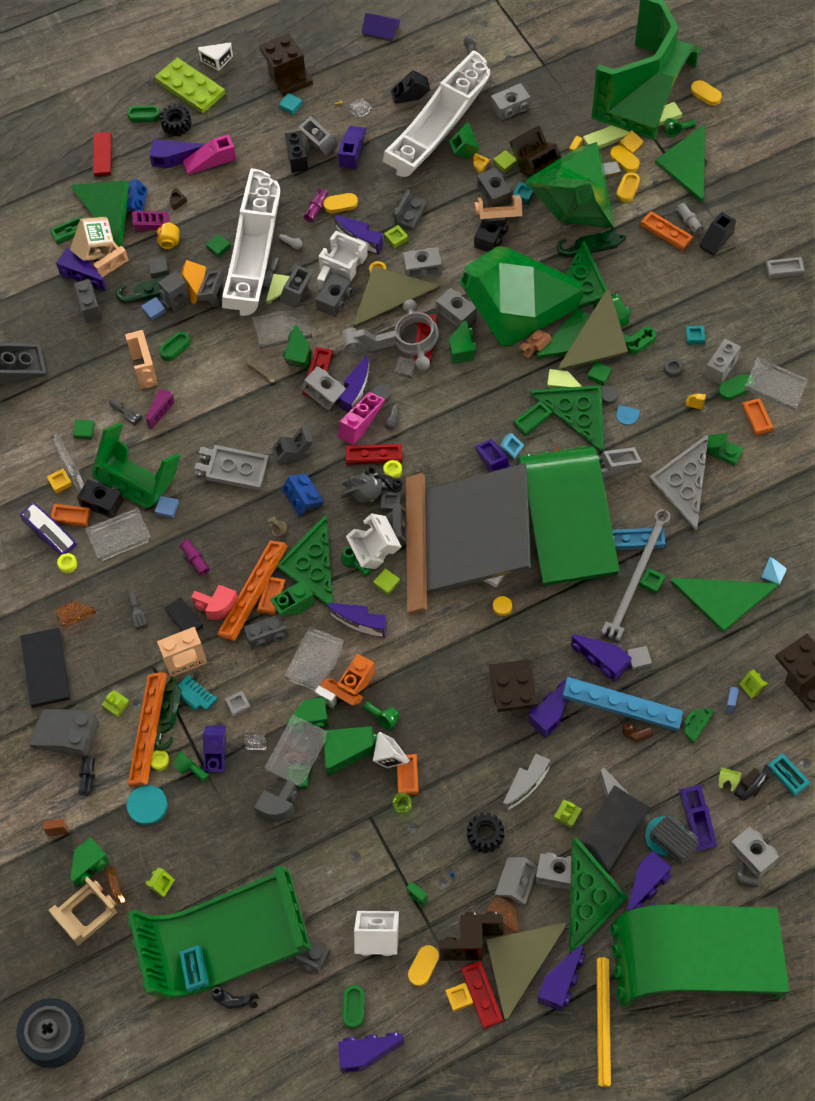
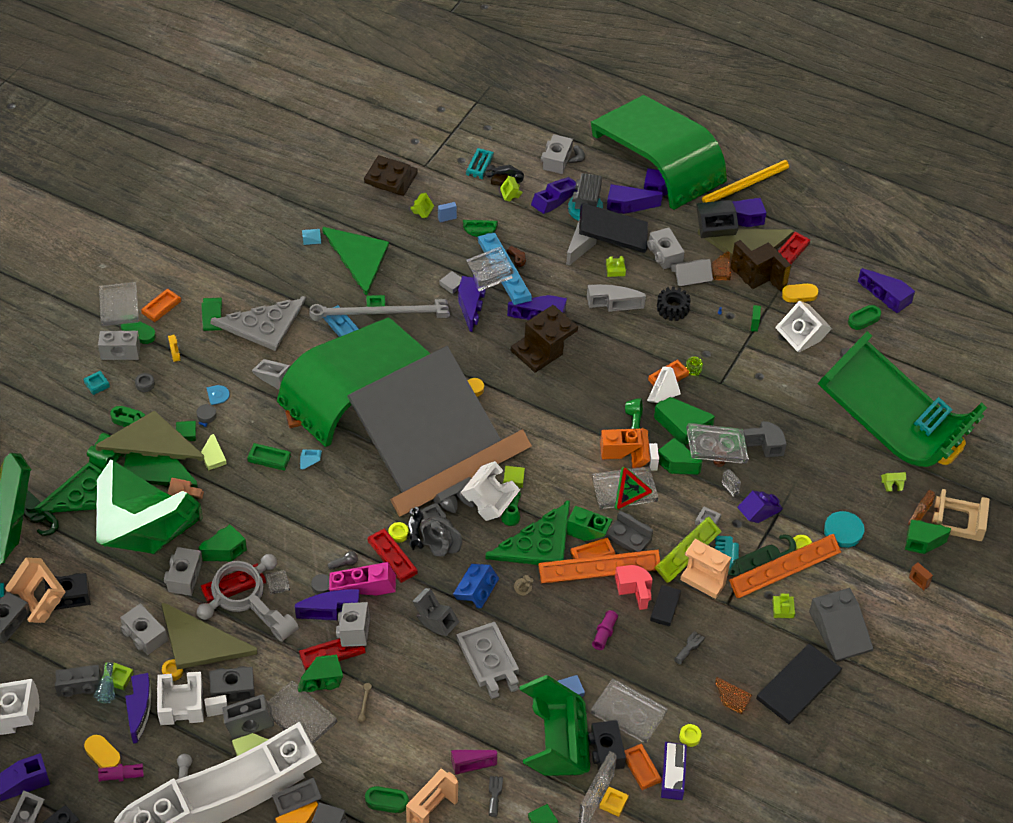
camera: 130 degrees left, 10 degrees down
black axle [79,755,95,796] -> none
green bar [172,751,209,782] -> none
black arm [211,986,259,1009] -> none
dark purple slope [328,603,387,638] -> none
yellow tile [445,983,473,1012] -> none
dark purple slope [475,439,512,473] -> none
green tile [530,385,604,453] -> none
green tile [569,837,628,954] -> none
none -> clear light blue cone [94,662,115,703]
none -> clear bracket [466,247,513,291]
none -> piece [615,467,653,510]
none -> lime tile [654,517,722,583]
none -> black slope [696,200,739,238]

